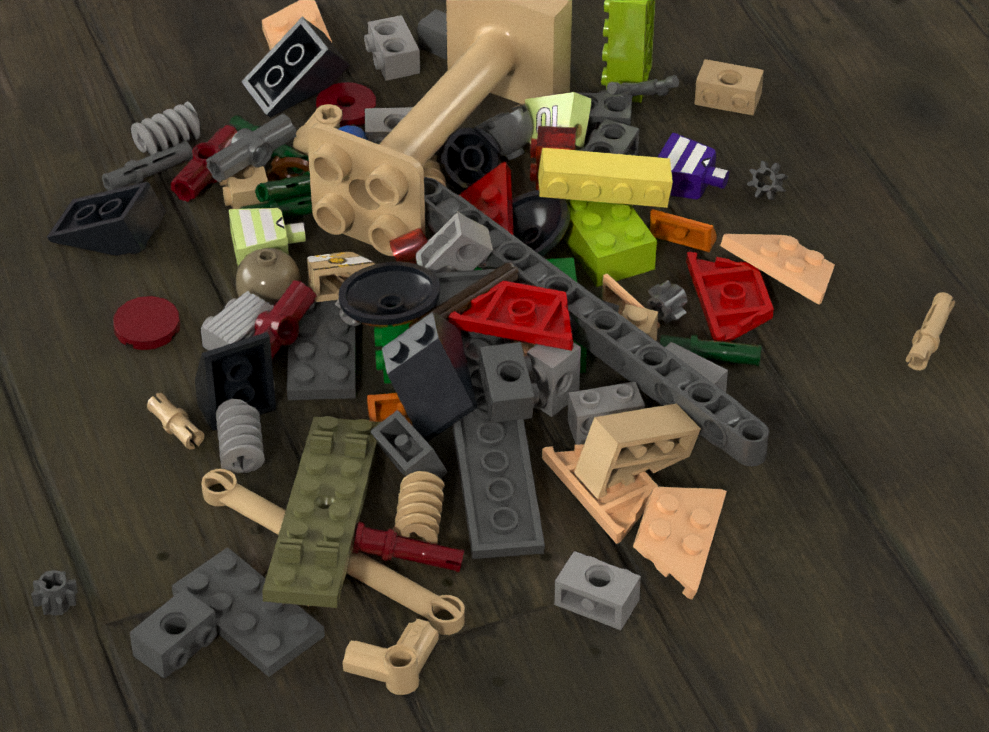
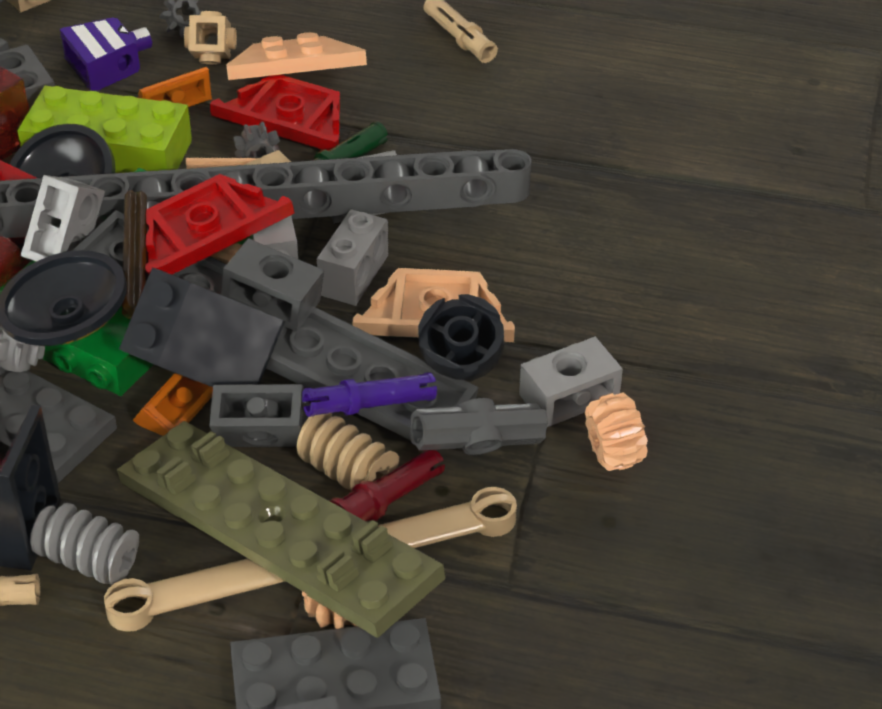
camera: 55 degrees left, 0 degrees up
tan piece [343,619,439,695] -> none
light yellow brick [538,148,673,208] -> none
tan wedge [574,403,701,499] -> none
light nougat wing [633,487,727,599] -> none
none -> tan brick [184,11,237,65]
none -> dark purple pin [302,372,437,417]
none -> dark grey piece [409,398,548,455]
none -> black cylinder [418,294,505,382]
none -> light nougat gear [585,392,648,471]

